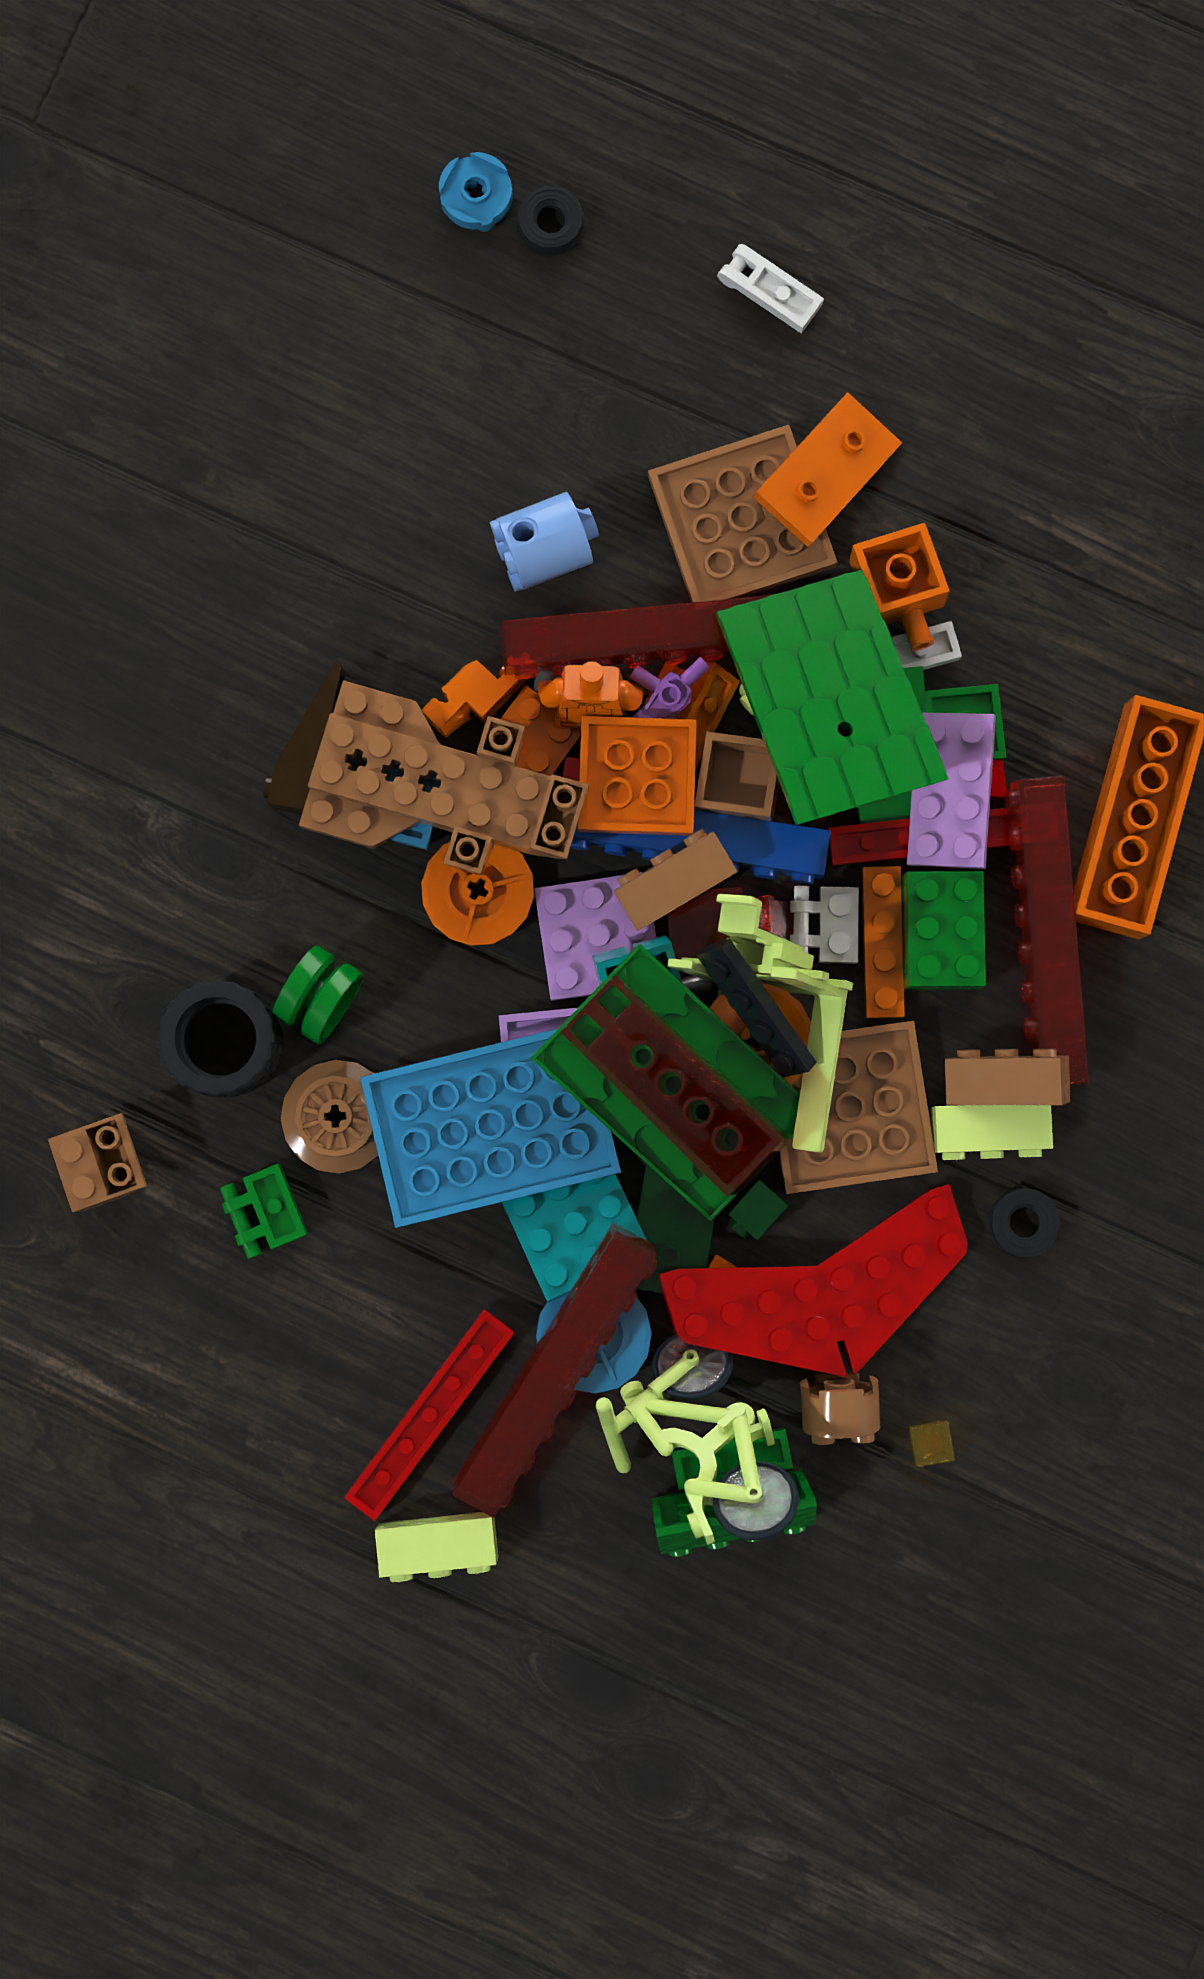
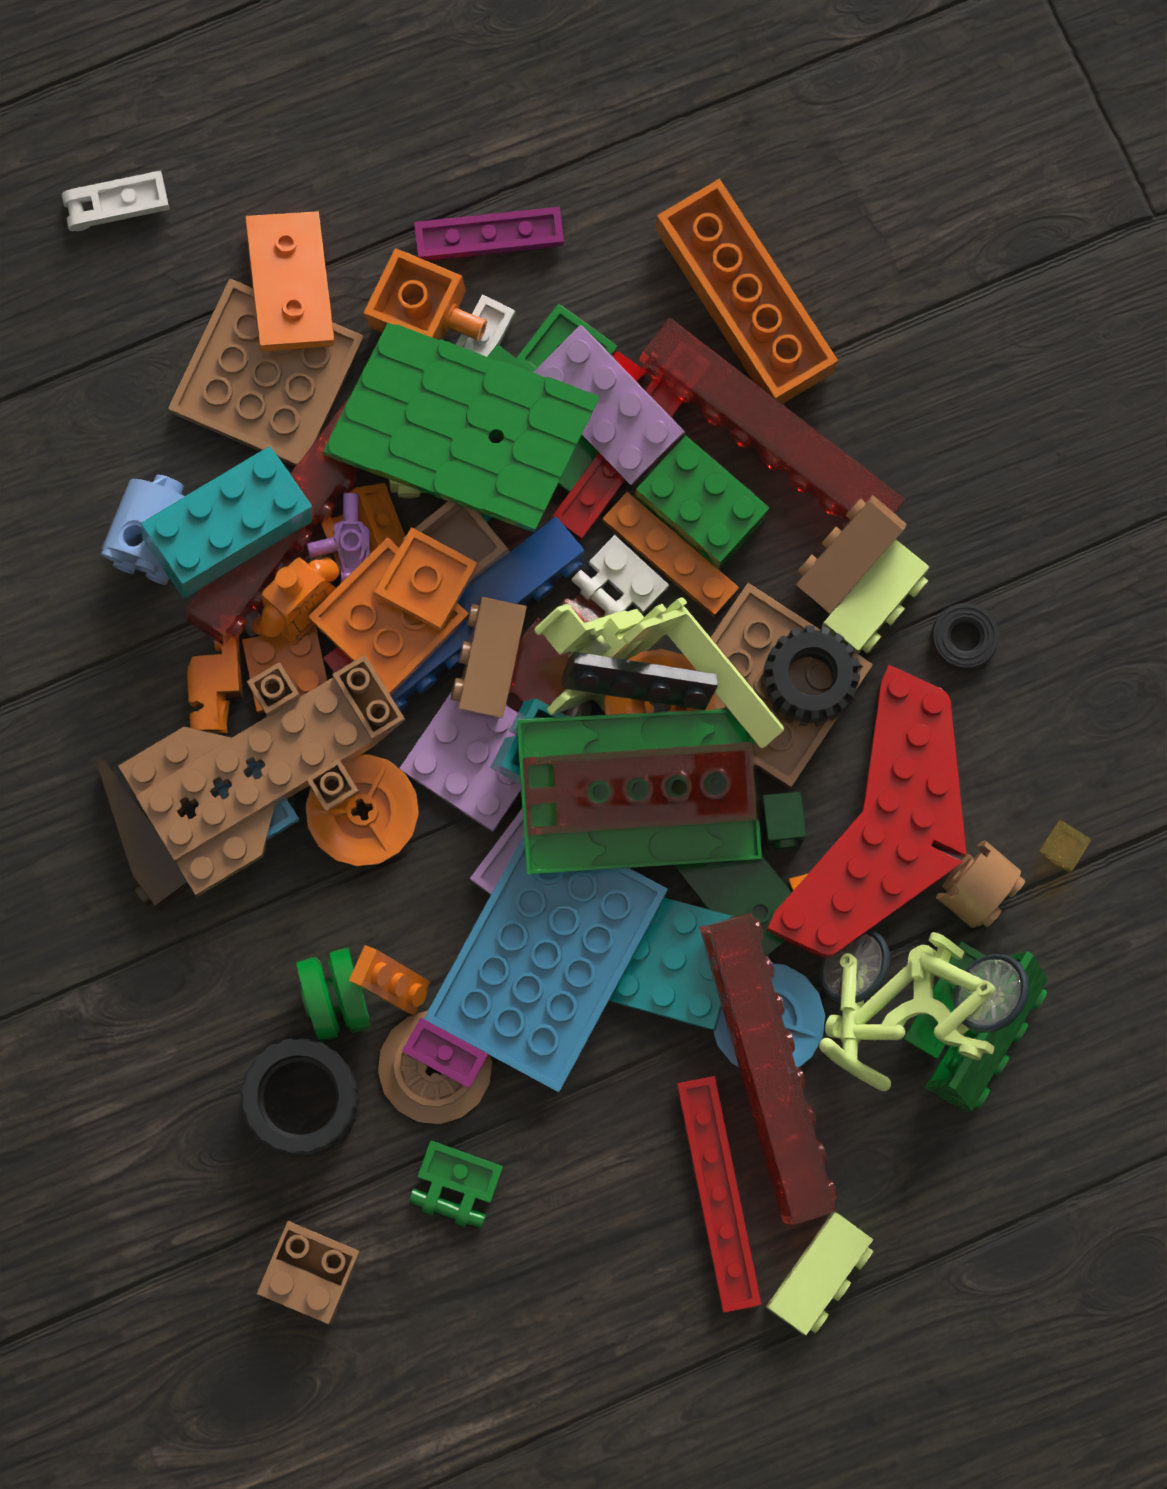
camera: 55 degrees left, 5 degrees down
none -> teal brick [141,446,312,599]
none -> orange plate [349,945,430,1016]
none -> orange plate [374,527,478,631]
none -> magenta plate [402,1017,488,1089]
none -> magenta plate [414,207,564,261]
none -> black tyre [762,625,860,726]

